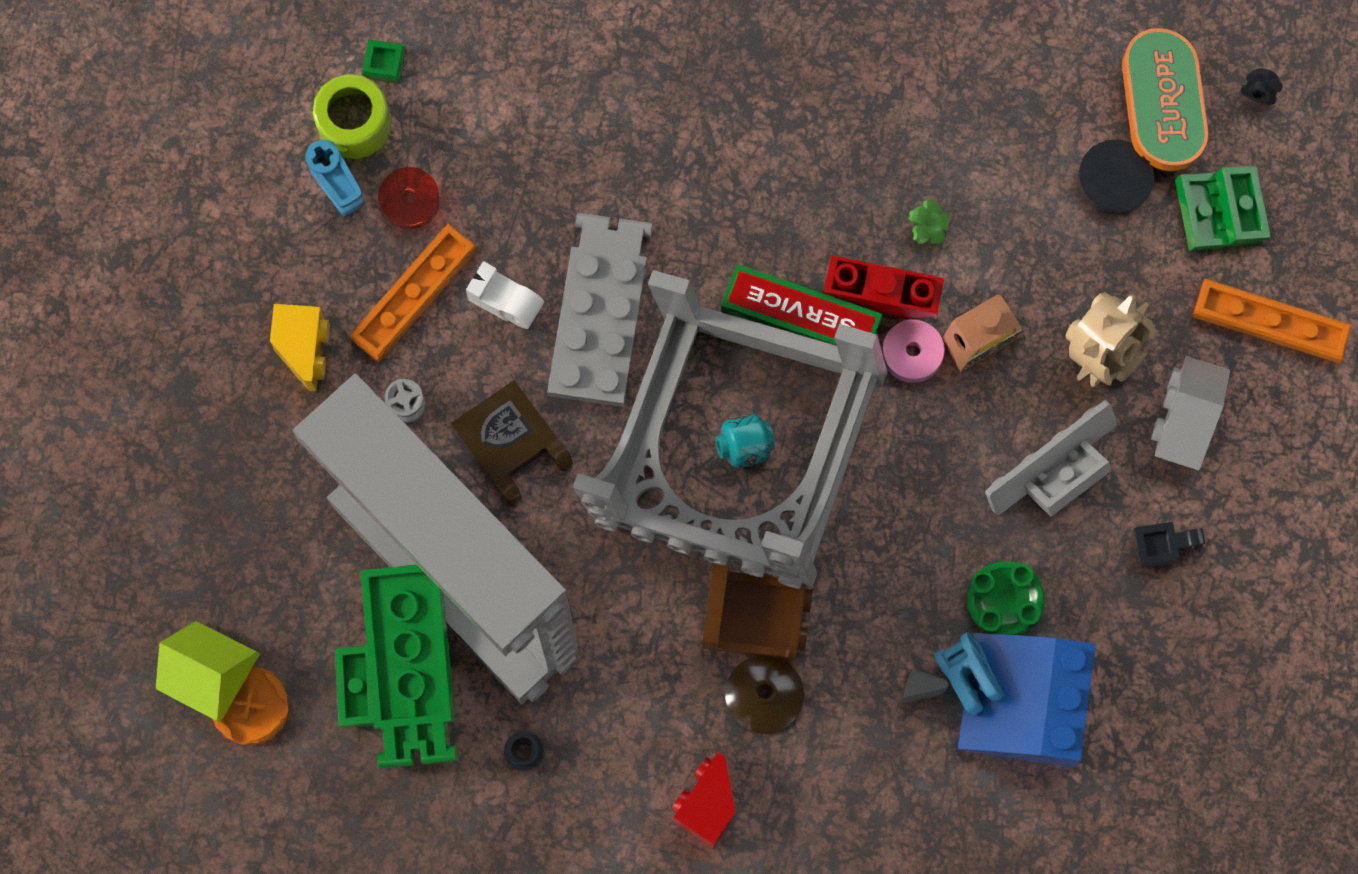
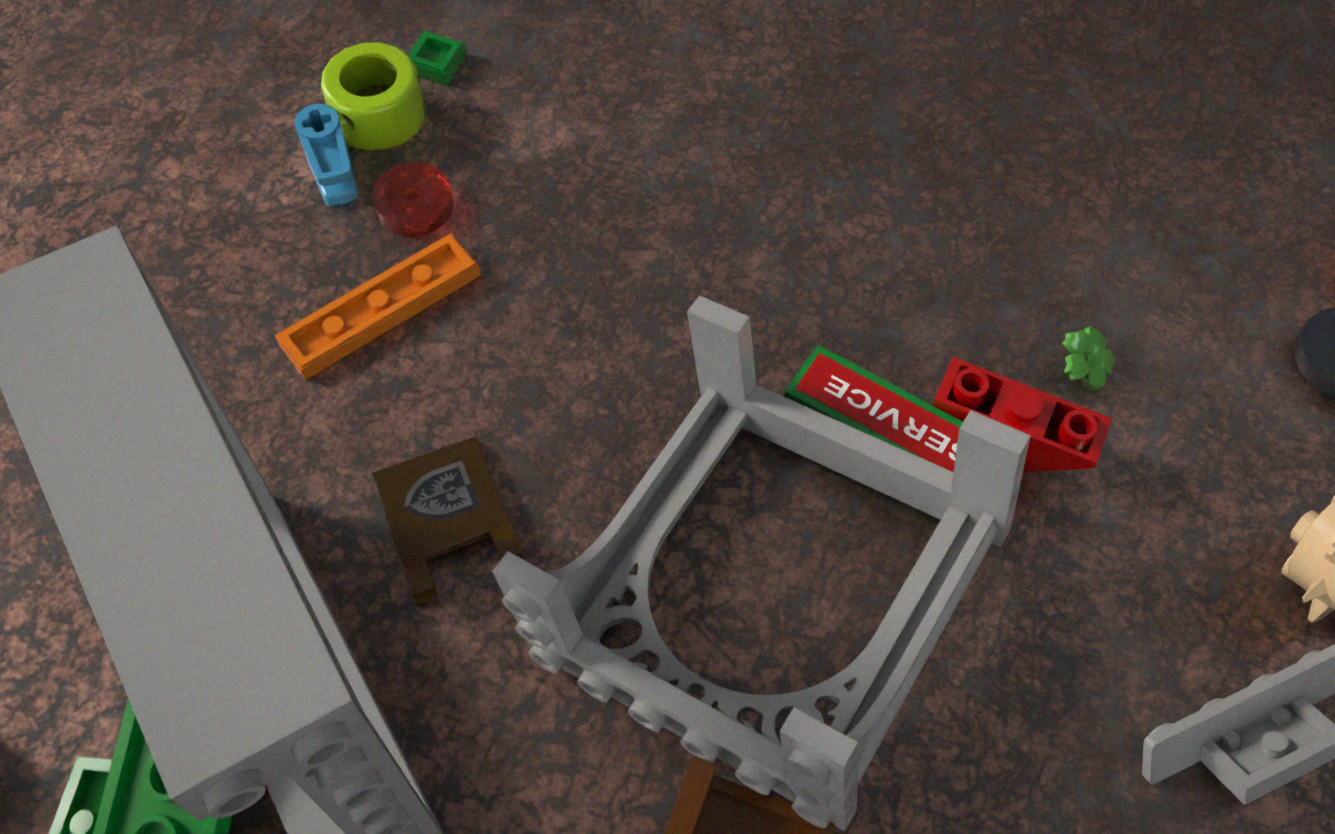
camera: 10 degrees right, 15 degrees down
yellow slope [270,304,330,391] -> none
light grey wheel [384,379,426,424] -> none
white leg [466,261,544,329] -> none
light grey hinge [547,212,653,407] -> none
teal head [715,414,775,469] -> none
bright pink piece [882,320,944,383] -> none
nougat torso [942,294,1023,373] -> none

